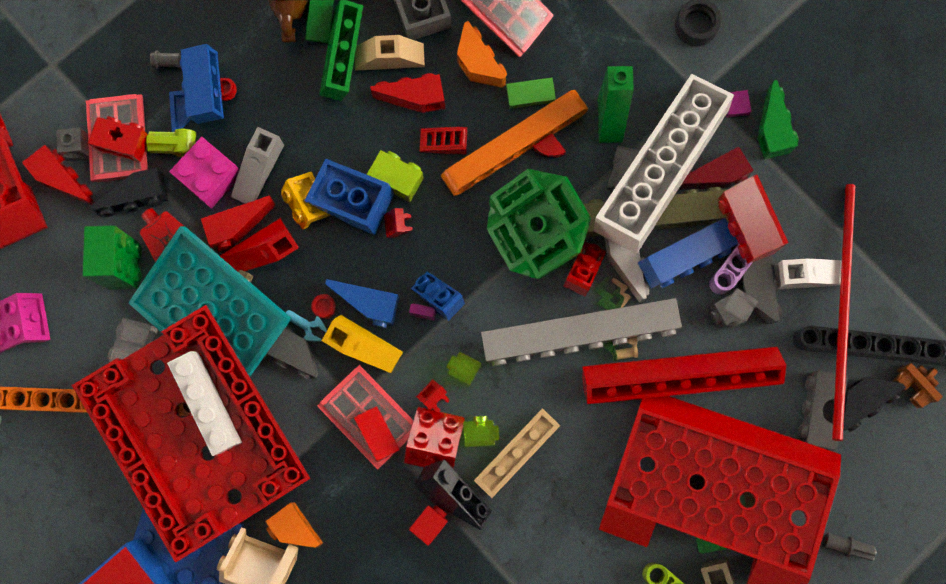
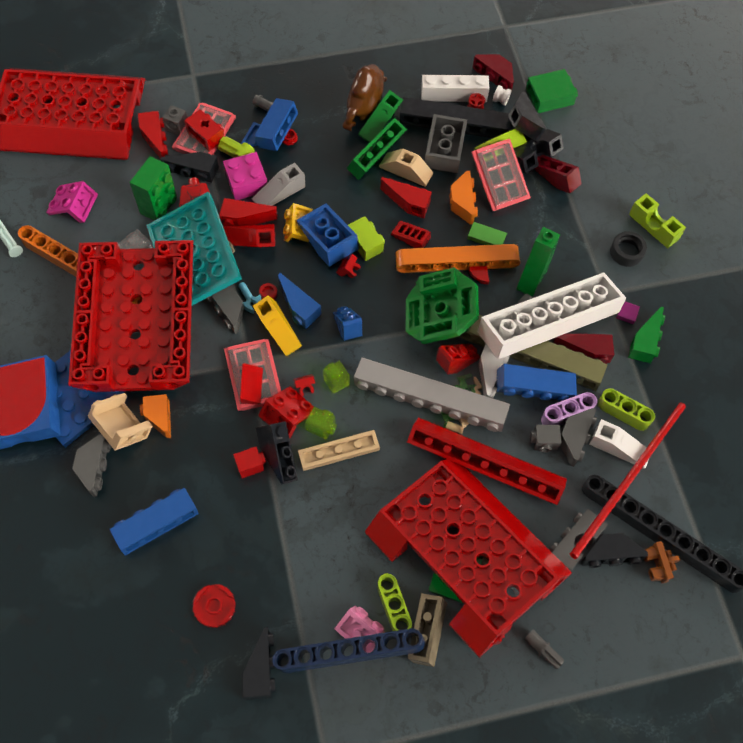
camera: 25 degrees right, 15 degrees down
white brick [167,351,242,456] -> none
magenta tile [409,303,436,321] -> none
slope [718,175,789,264] -> none
clear tile [723,288,758,323] -> none
none -> lime beam [598,388,655,431]

